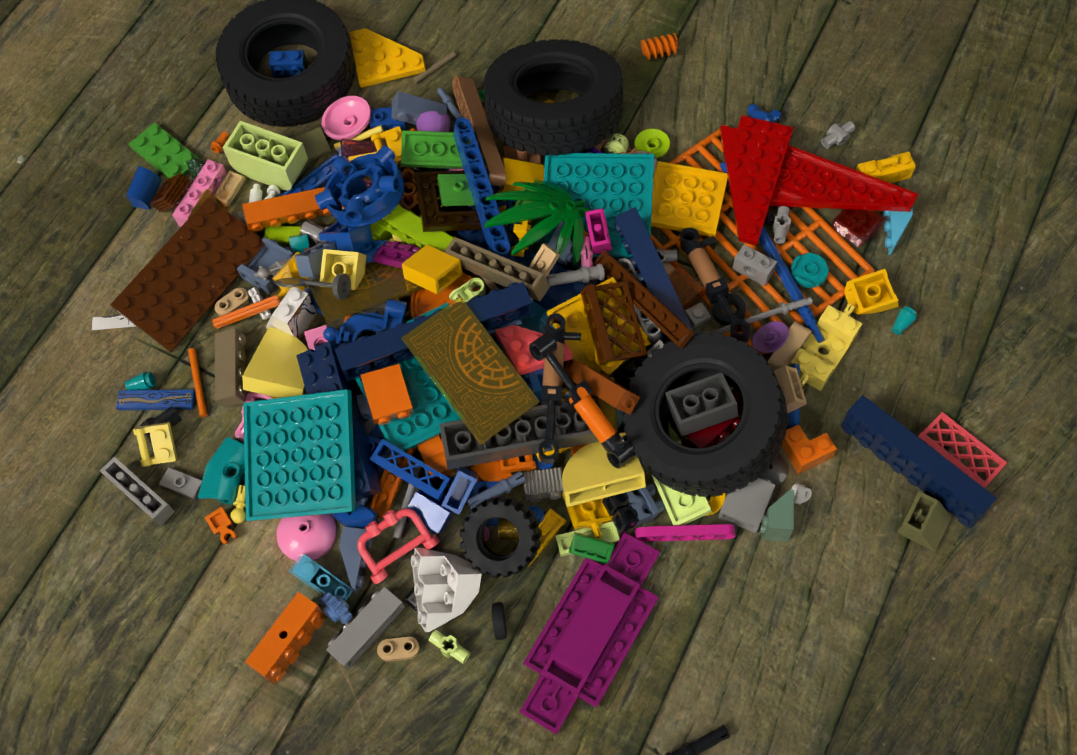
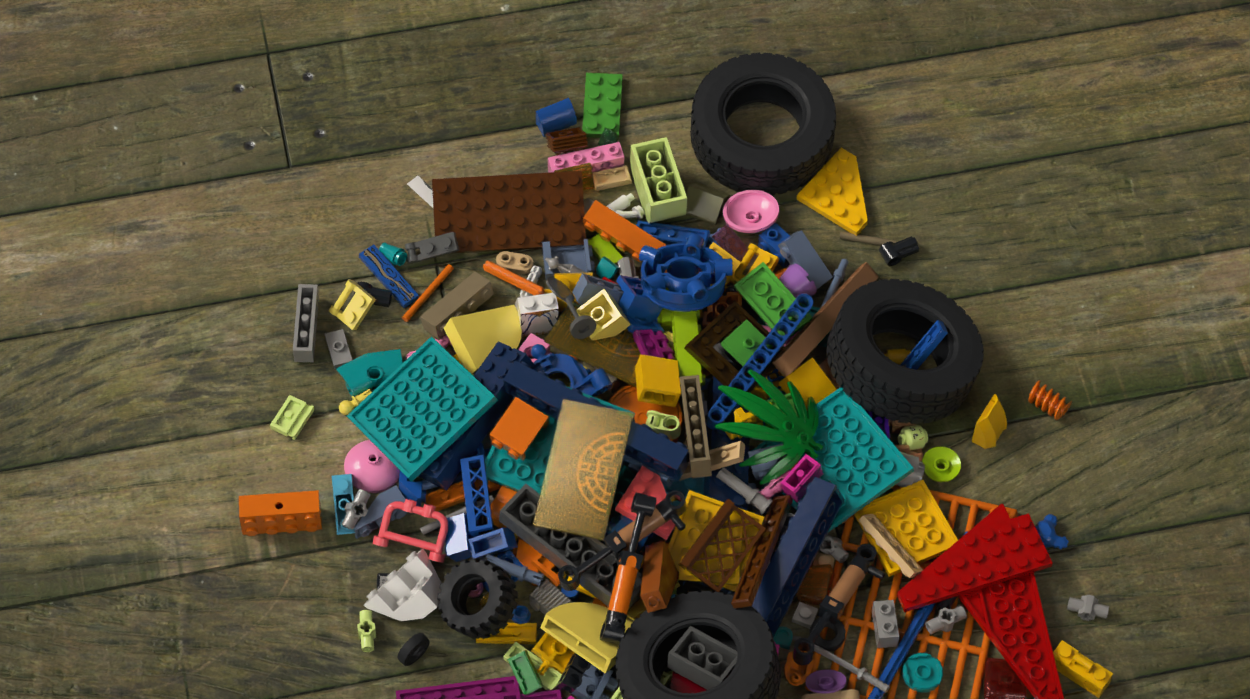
camera: 45 degrees right, 5 degrees down
orange plate [204,506,238,545] -> none
orange pin [210,131,230,154] -> none
blue brick [269,50,308,78] -> none
medium blue gear [319,592,353,624] -> none
light grey brick [326,587,405,670] -> none
light yellow bar [334,125,384,150] -> none
tan plate [377,637,420,662] -> none
none -> yellowish green plate [270,395,314,440]
none -> light grey axle [341,489,371,530]
none -> dark grey plate [405,232,459,264]
none -> tan plate [858,514,923,578]
none -> black piece [879,236,919,267]
none -> blue tile [900,320,948,370]
none -> yellow slope [972,394,1007,449]

